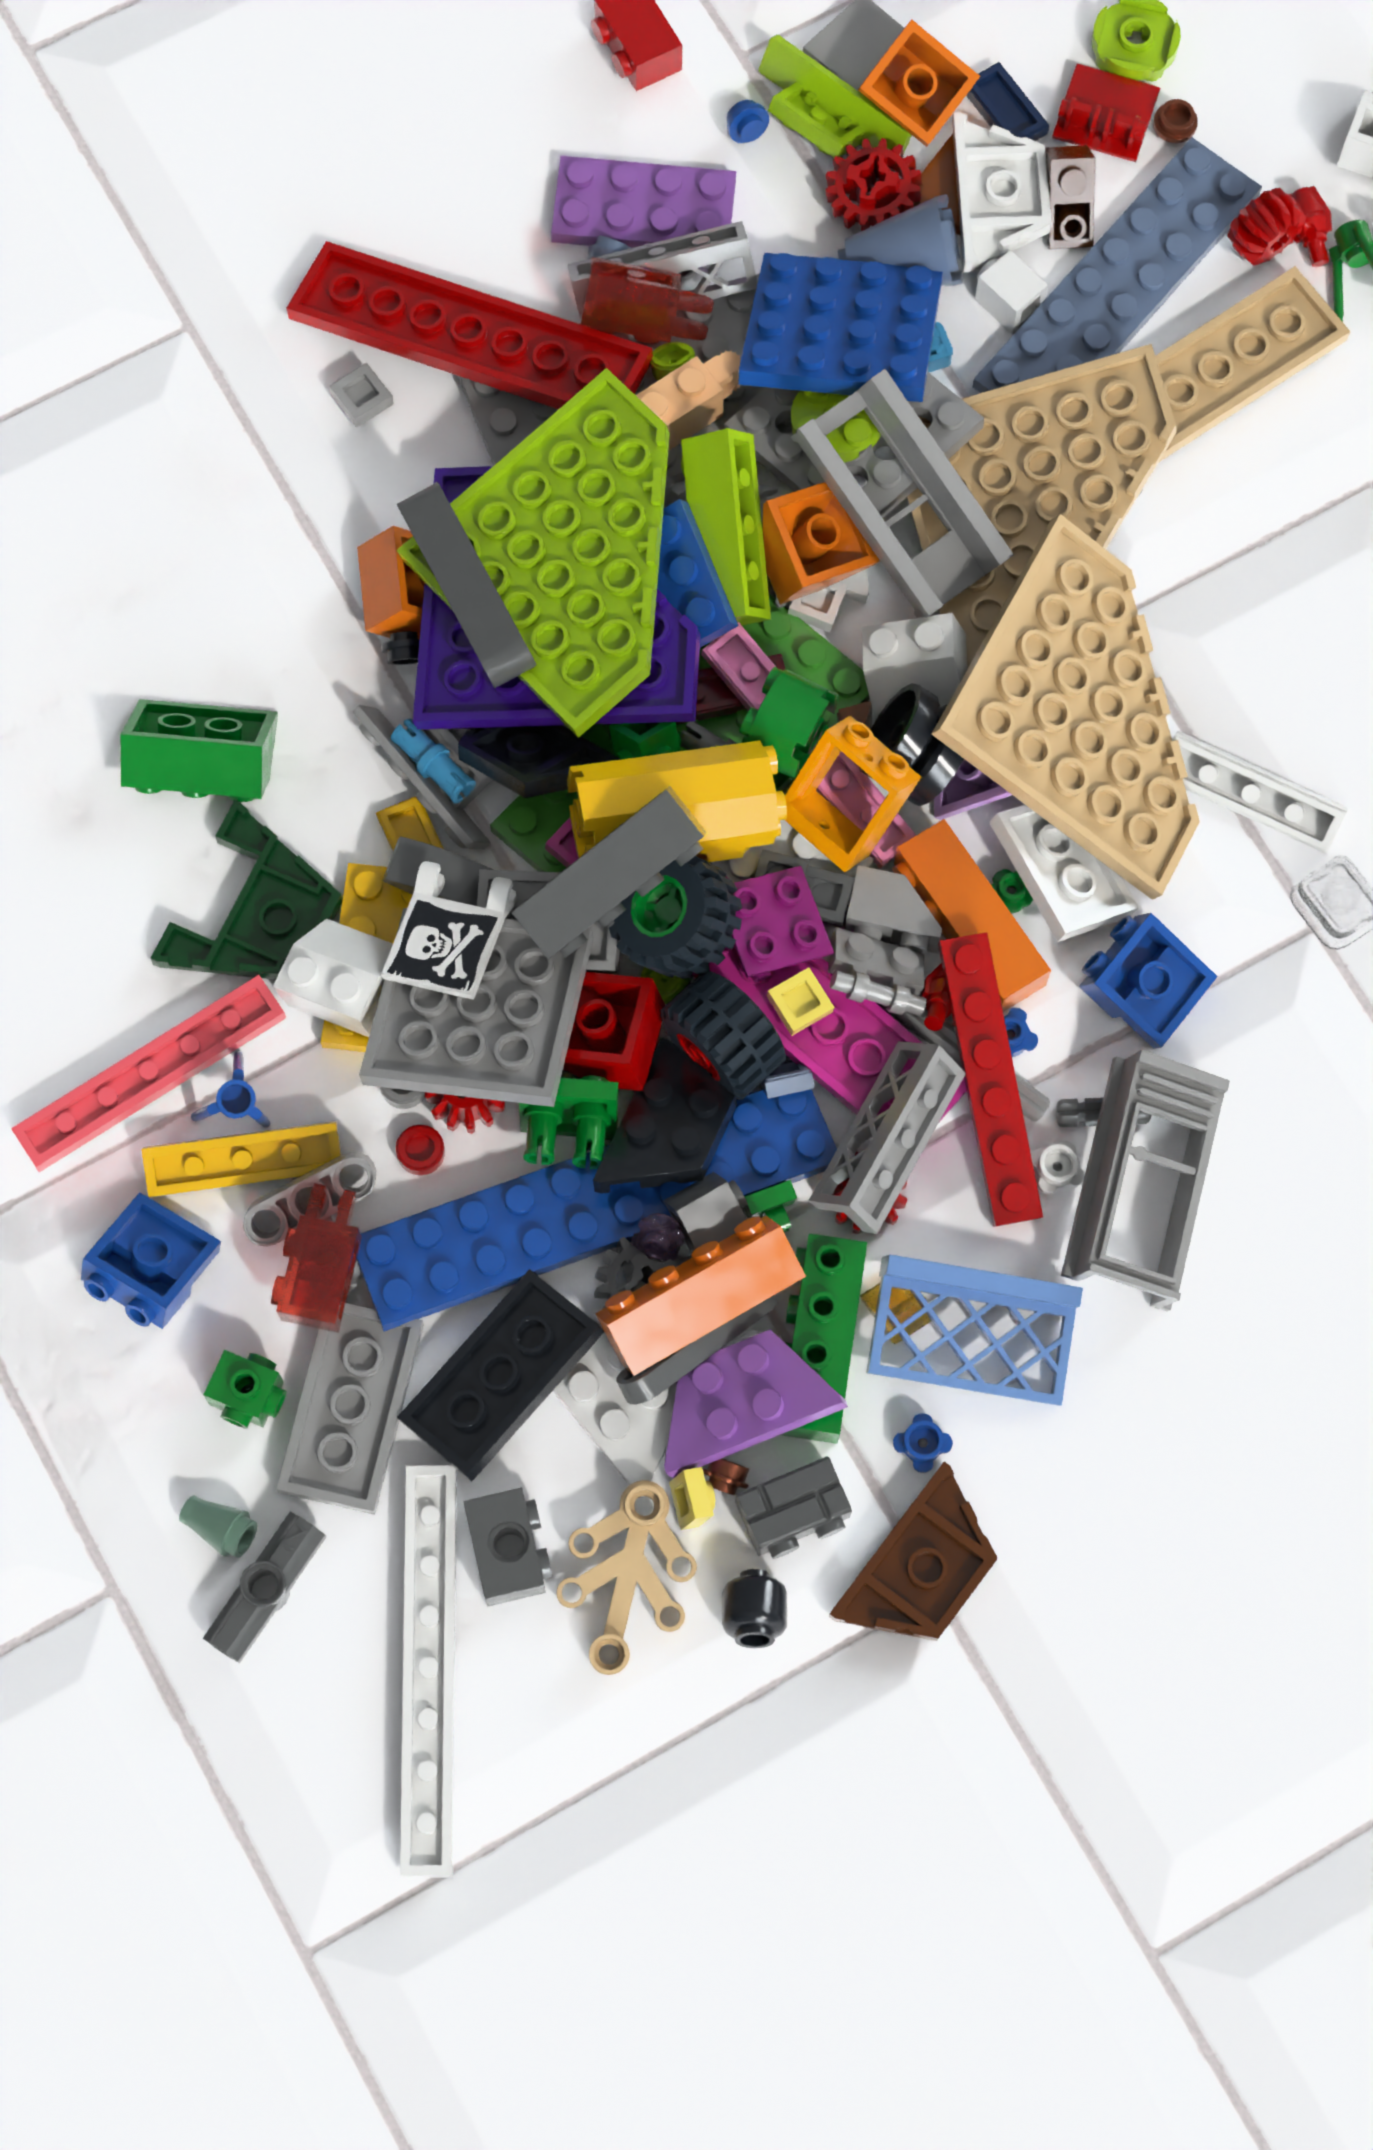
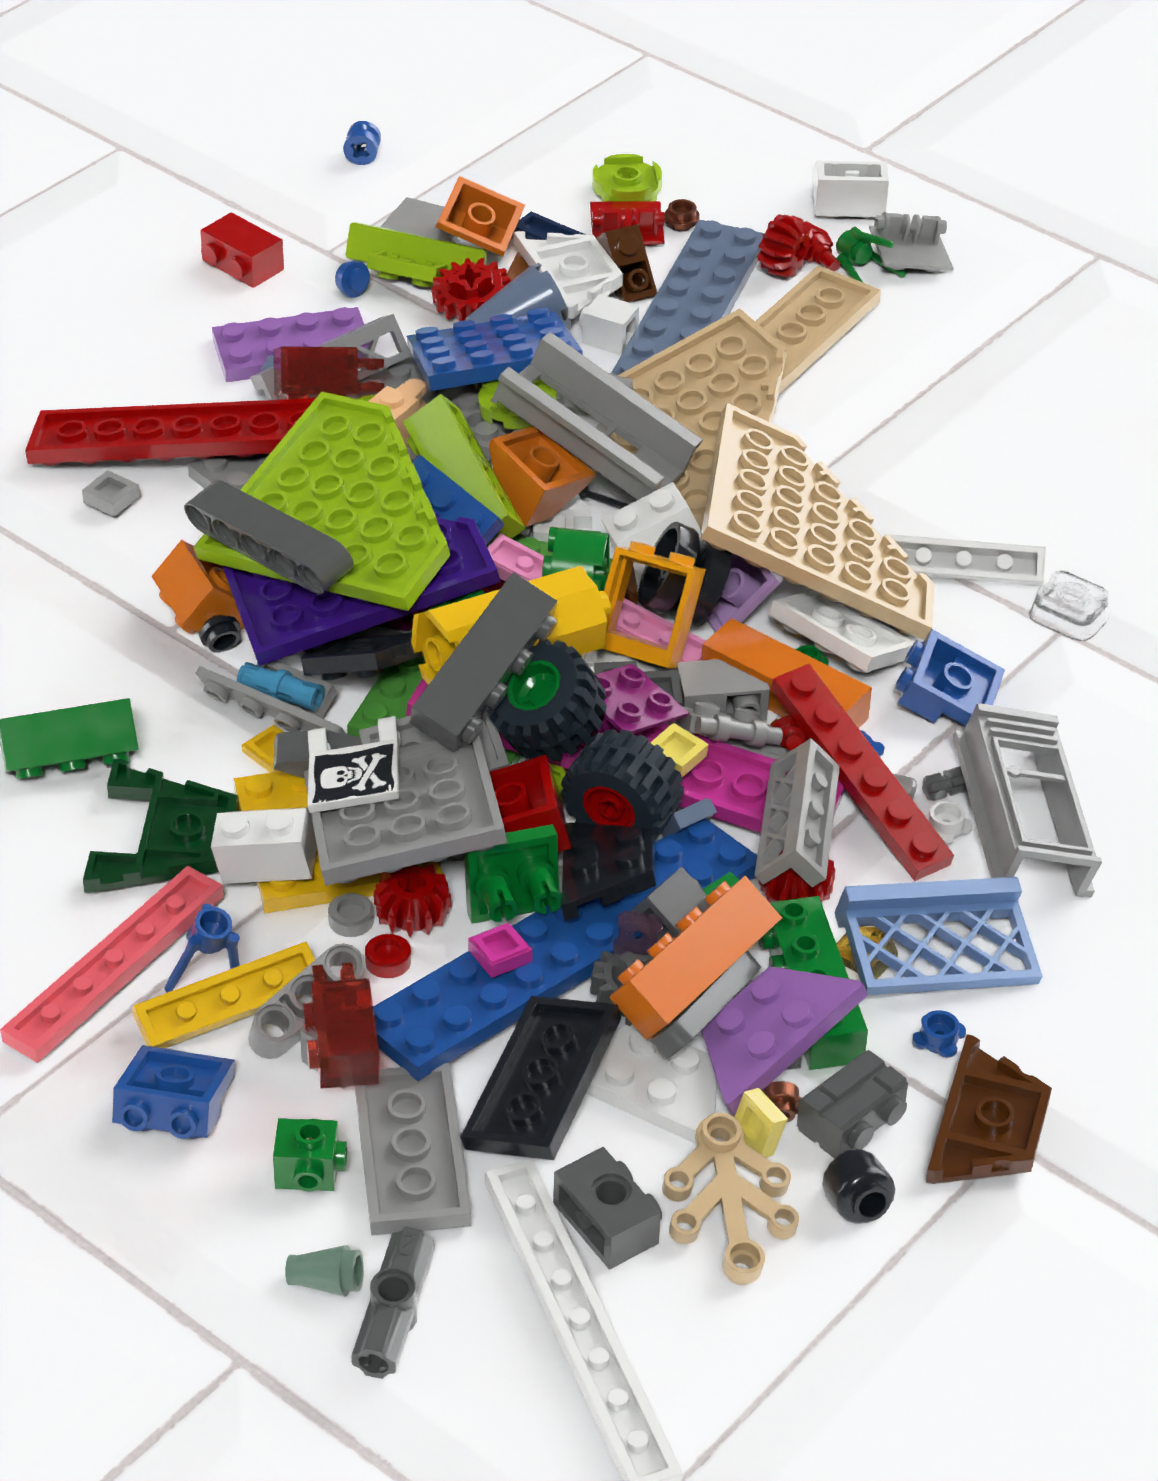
camera: 20 degrees left, 30 degrees down
none -> dark pink tile [468,922,532,978]

